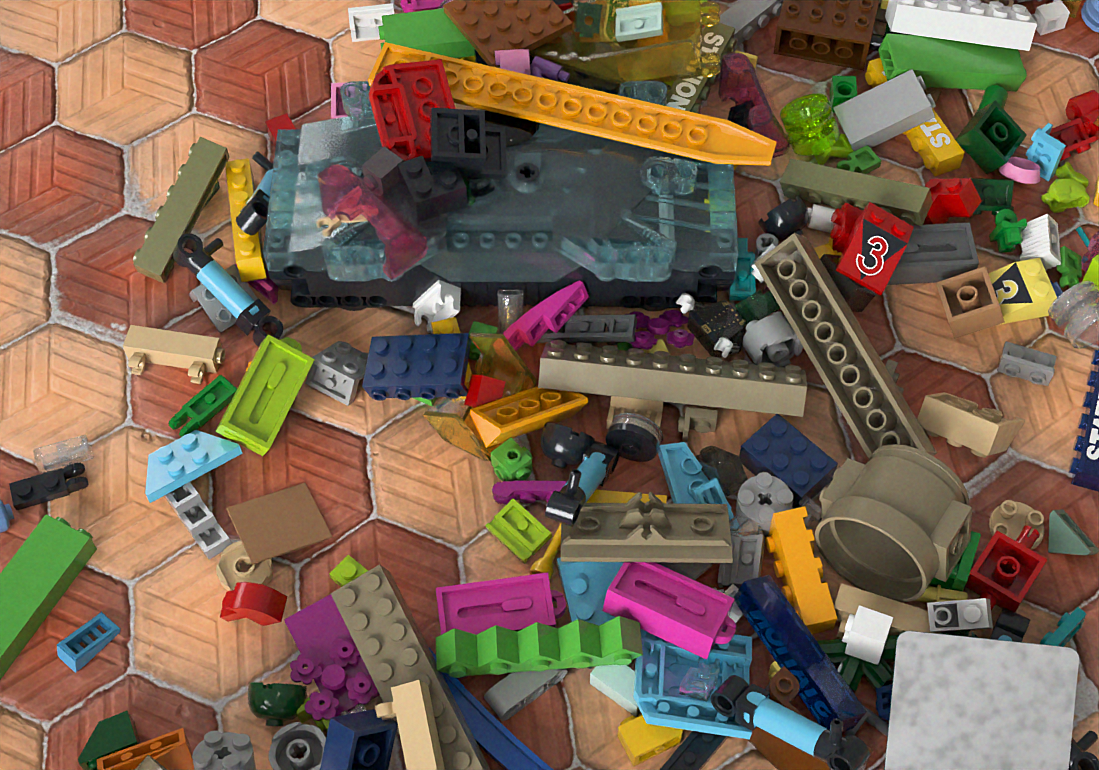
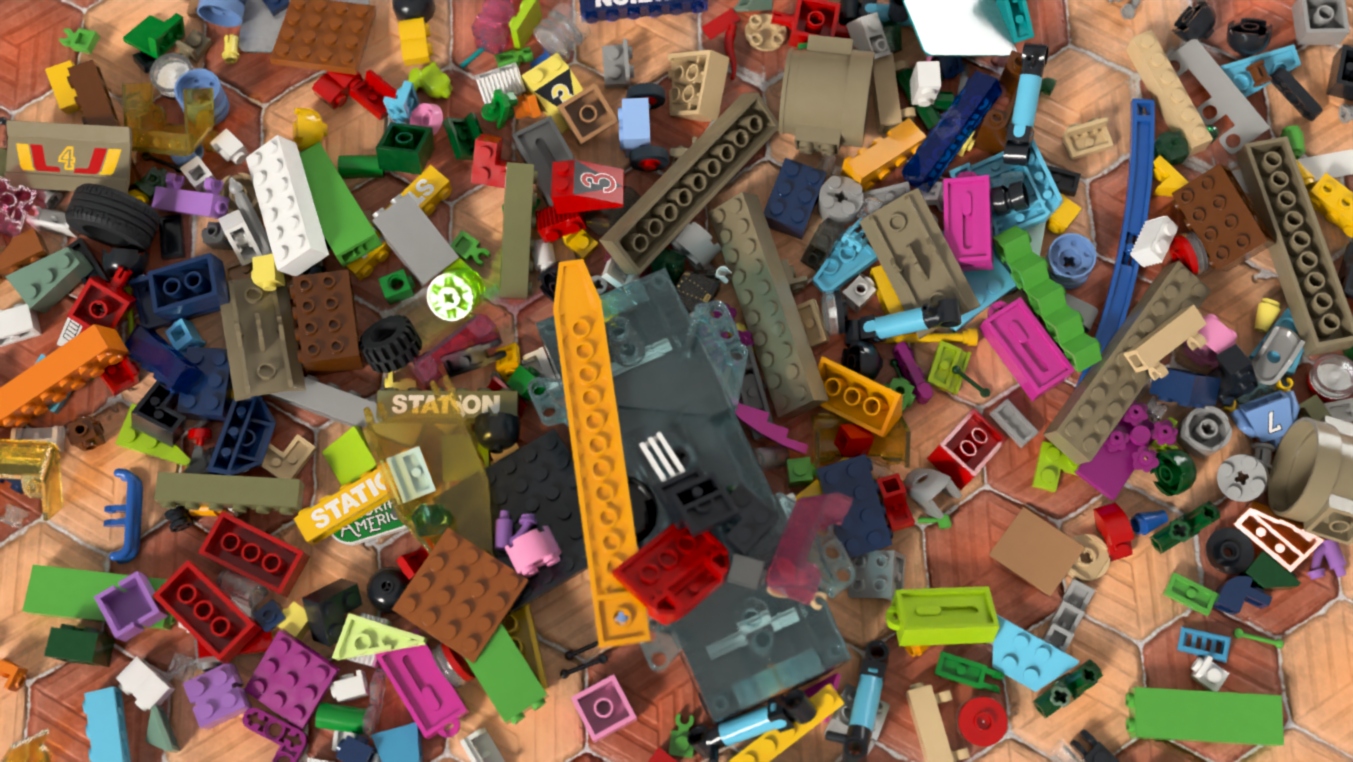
camera: 115 degrees left, 15 degrees up
none -> yellow cylinder [293,108,327,151]
none -> black tyre [358,315,422,373]
none -> orange bracket [513,92,541,119]
none -> brick [618,83,669,172]
none -> white tile [639,432,686,482]
none -> red sticker [701,8,741,40]
none -> red animal [724,23,737,80]
none -> white brick [841,275,876,314]
none -> red brick [876,473,915,532]
none -> light grey piece [903,468,962,519]
none -> bright green hand [918,514,951,530]
none -> red slope [926,408,1007,490]
none -> dark green hinge [952,365,990,398]
none -> red piece [955,696,1008,747]
none -> light grey plate [989,398,1039,448]
none -> black wheel [990,180,1030,216]
none -> dark green piece [1032,659,1103,718]
none -> medium blue wheel [1045,233,1097,290]
none -> blue cone [1130,510,1168,535]
none -> dark green piece [1149,501,1221,554]
none -> bright green plate [1162,572,1218,616]
none -> white bracket [1189,655,1229,692]
none -> black dish [1205,528,1254,574]
none -> dark blue brick [1213,576,1272,616]
none -> bright green hinge [1233,628,1284,648]

